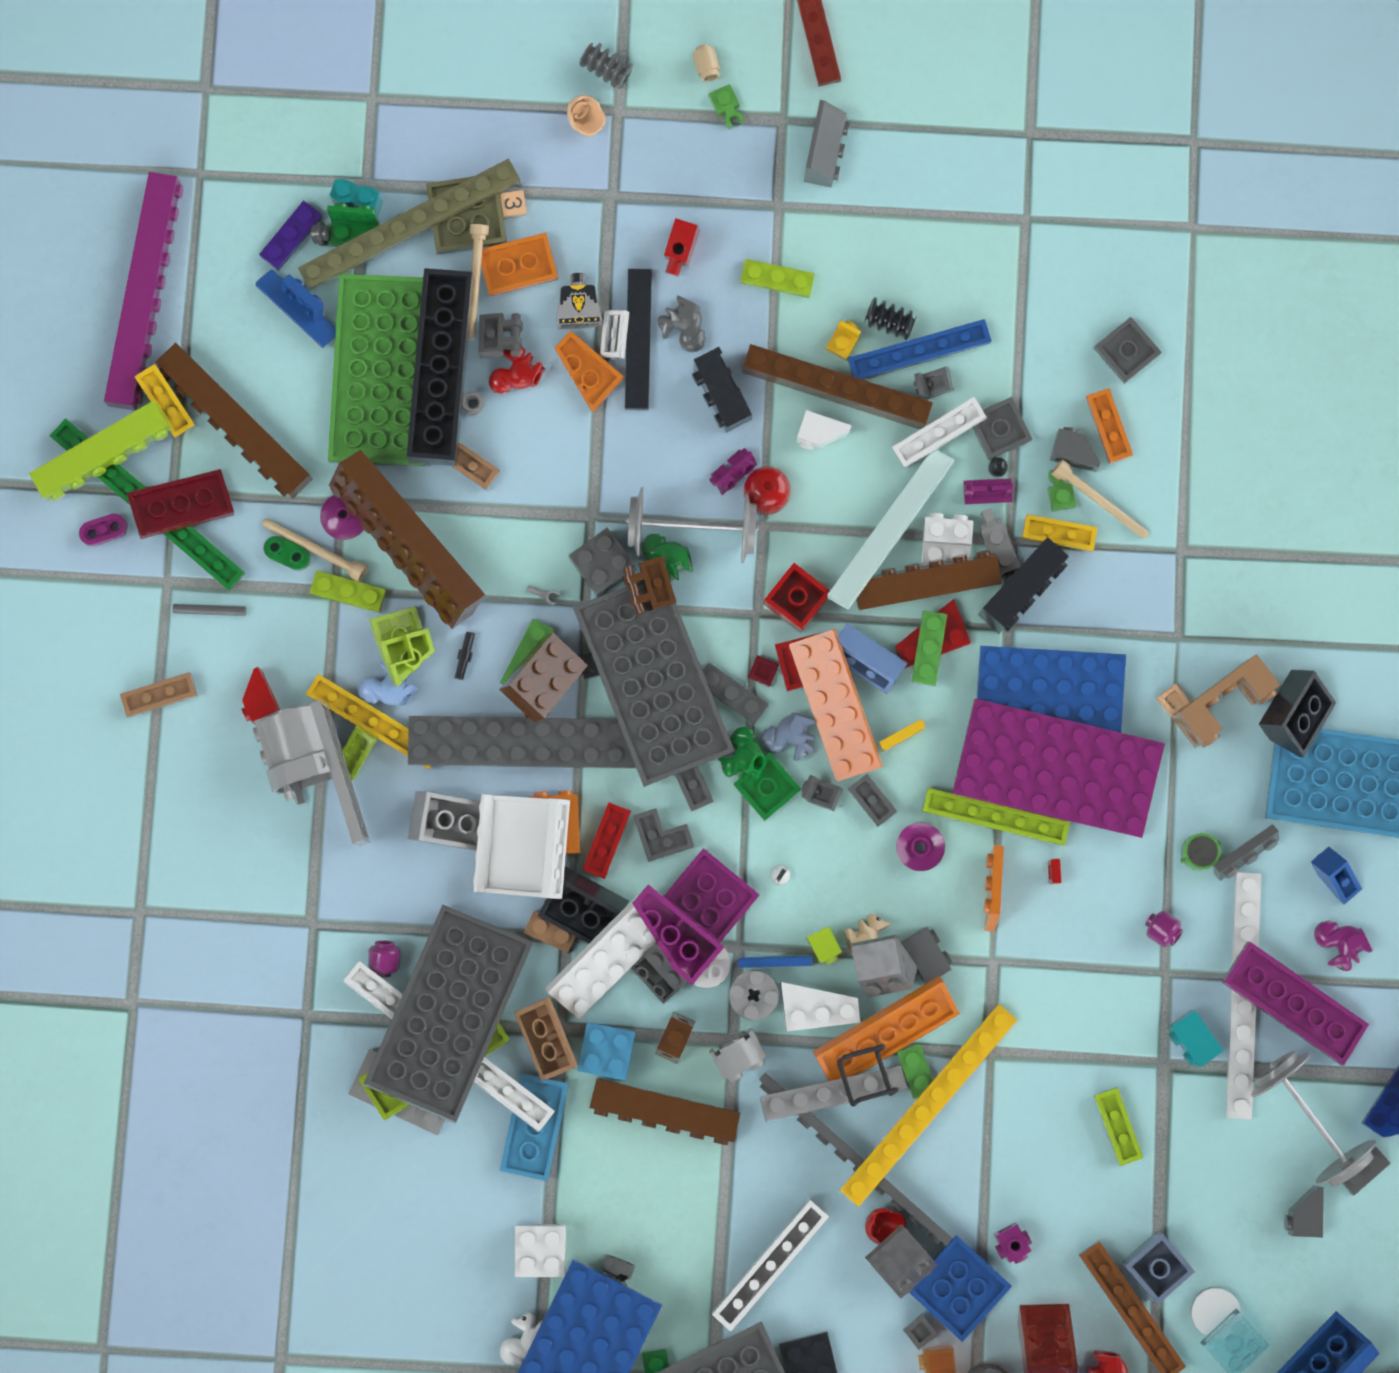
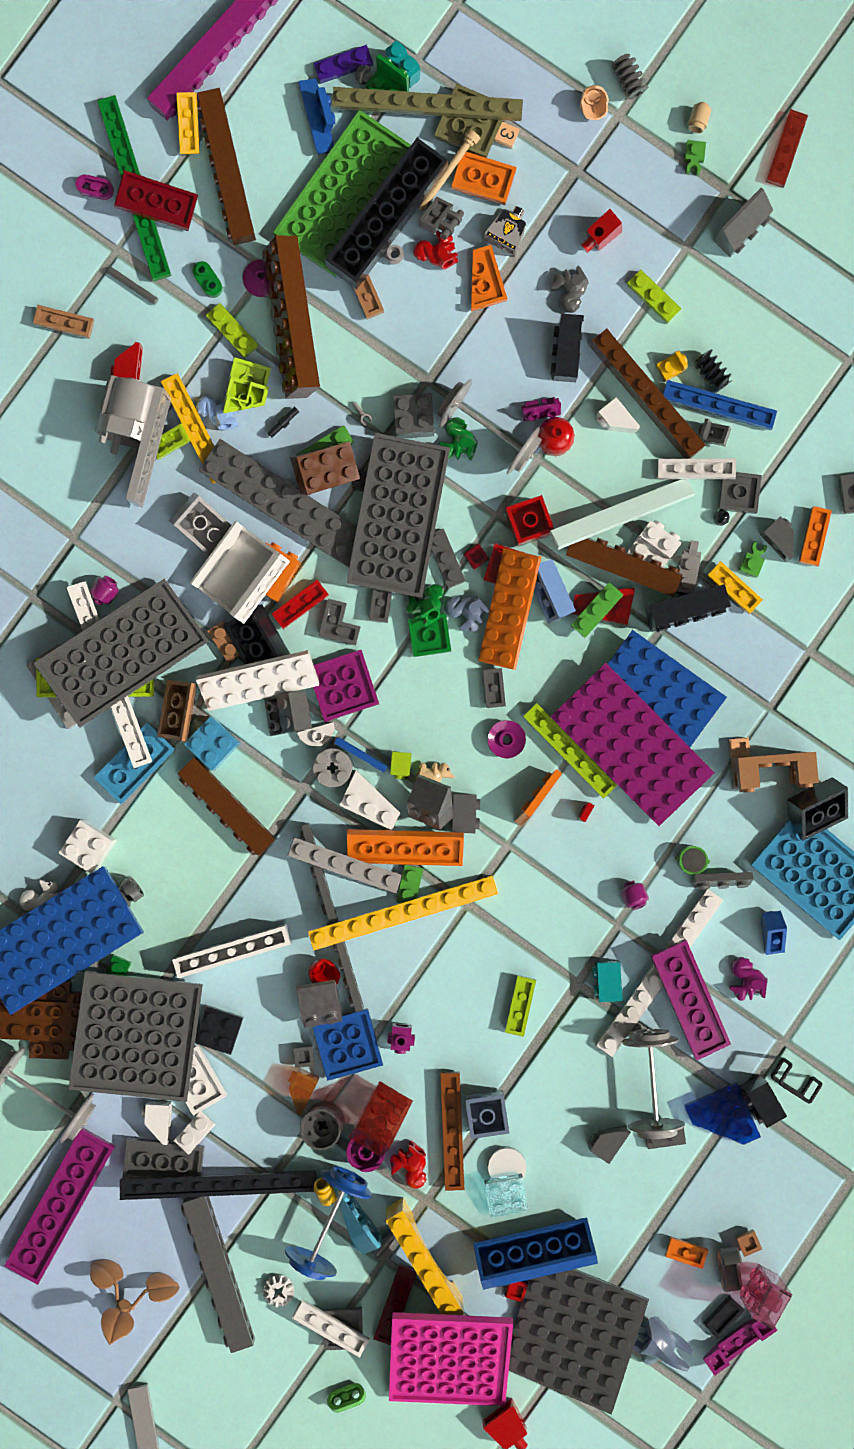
camera: 30 degrees right, 5 degrees up
lime brick [29,401,173,501] -> none
tan piece [262,519,368,582] -> none
white tile [600,310,629,359] -> none
reddish brown plate [623,556,676,615] -> none
black tile [625,269,652,410] -> none
magenta wedge [632,884,724,985] -> none
reddish brown torso [655,1012,696,1064] -> none
light grey brick [709,1028,766,1082] -> none
white hinge [771,865,791,885] -> none
dark grey bracket [801,775,843,812] -> none
black piece [837,1044,899,1107] -> none
yellow tile [877,719,925,752] -> none
magenta hinge [963,478,1014,505] -> none
tan piece [1051,459,1149,538] -> none

